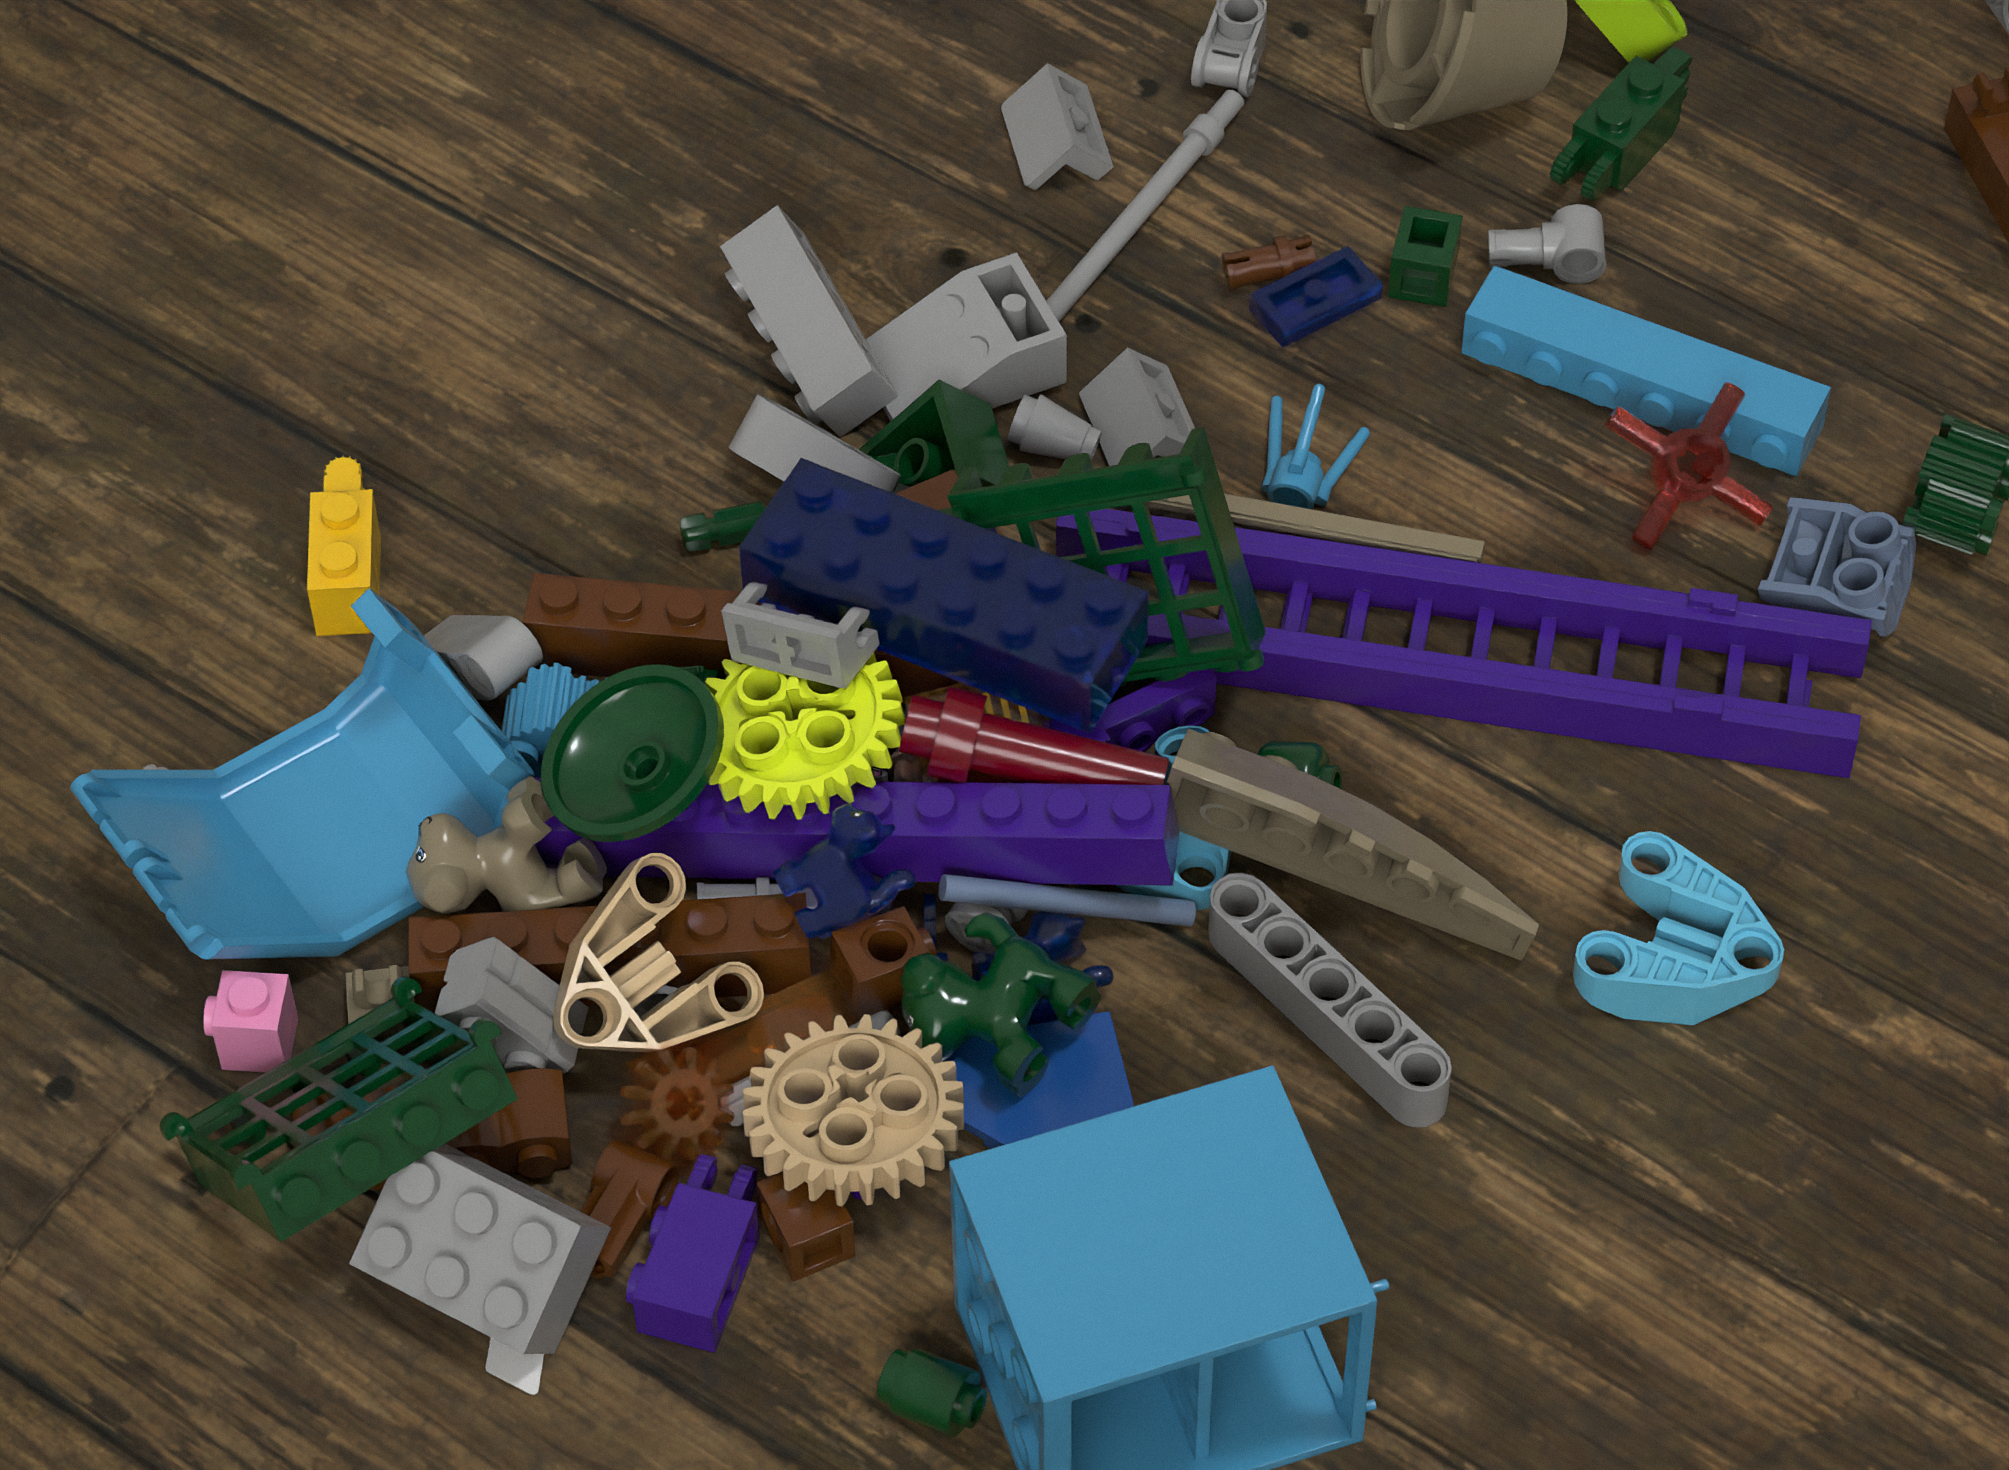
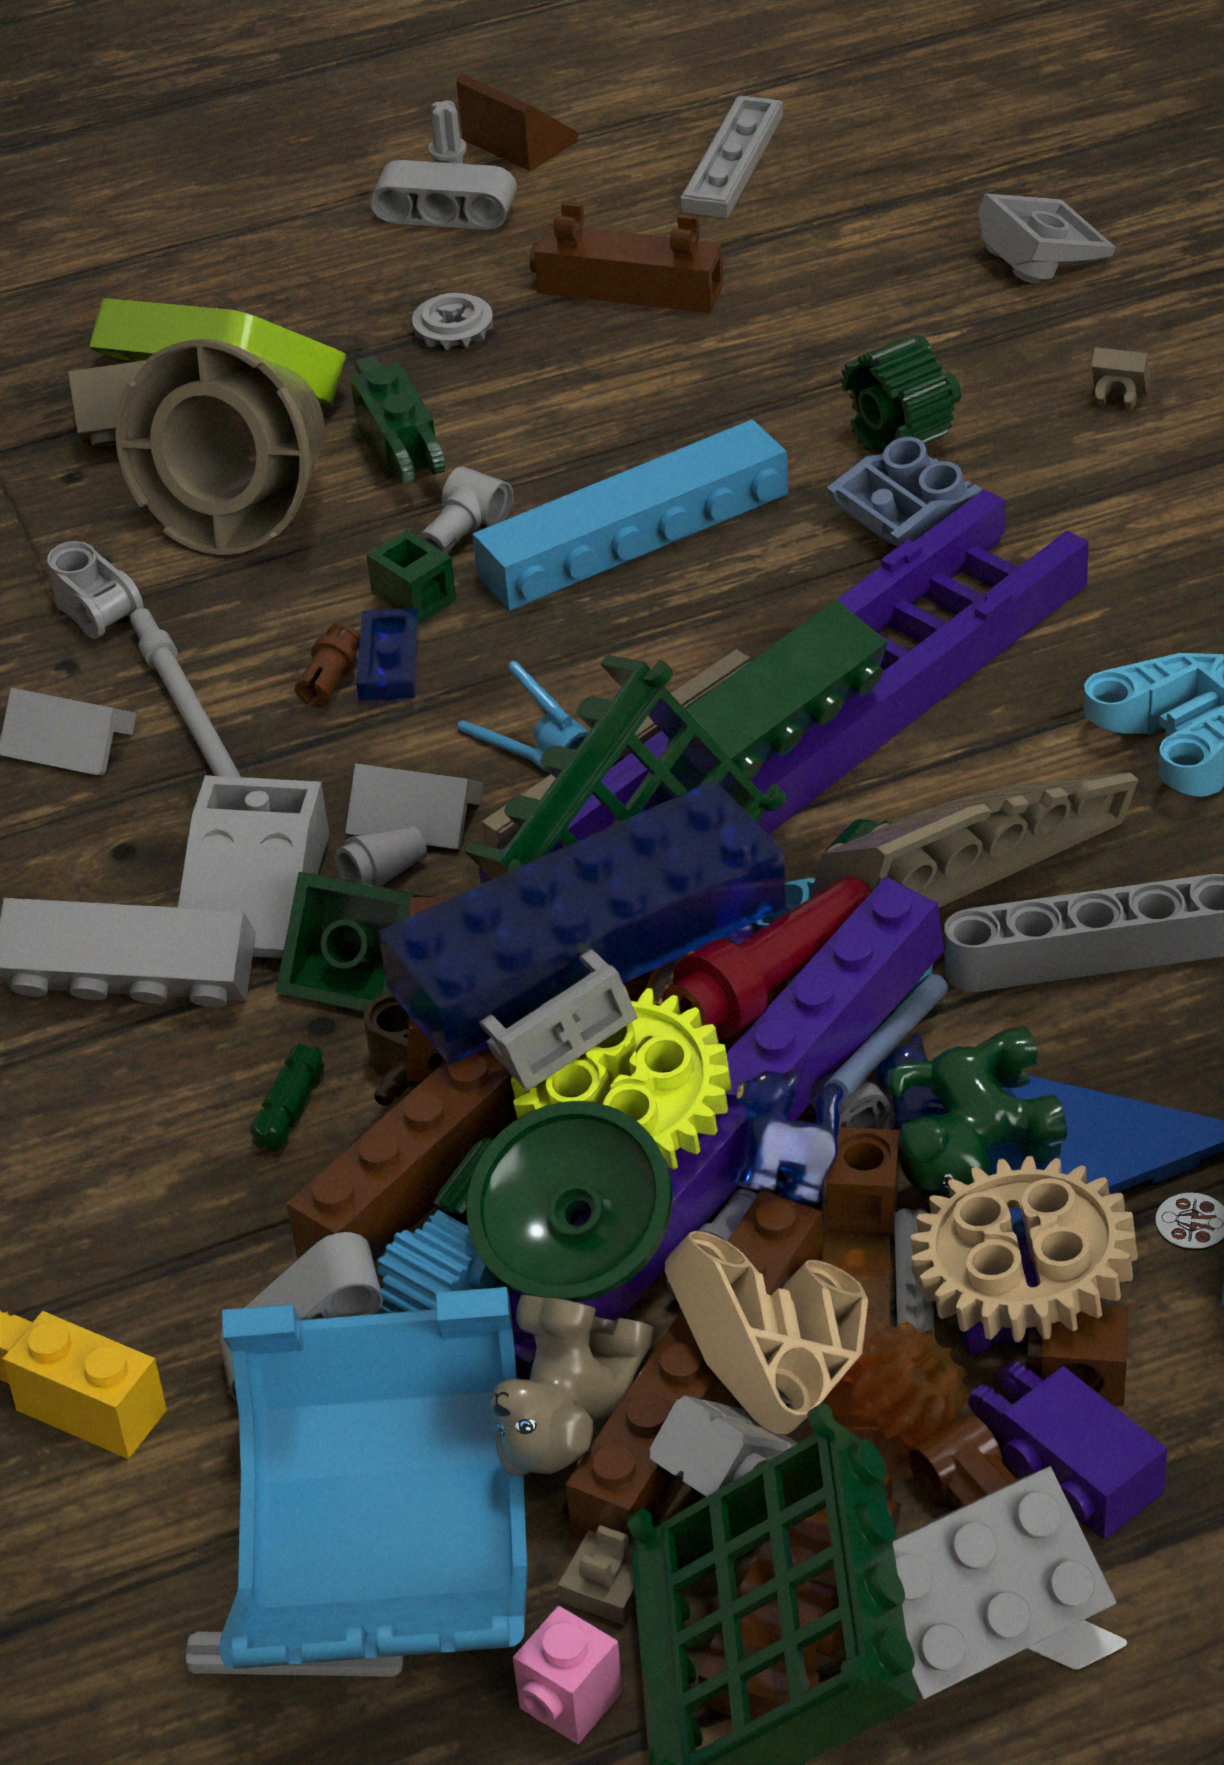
camera: 55 degrees left, 10 degrees down
light grey beam [728,394,902,515] -> none
clear red bar [1605,382,1773,549] -> none
none -> light grey gear [412,293,493,351]
none -> dark green slope [657,599,888,798]

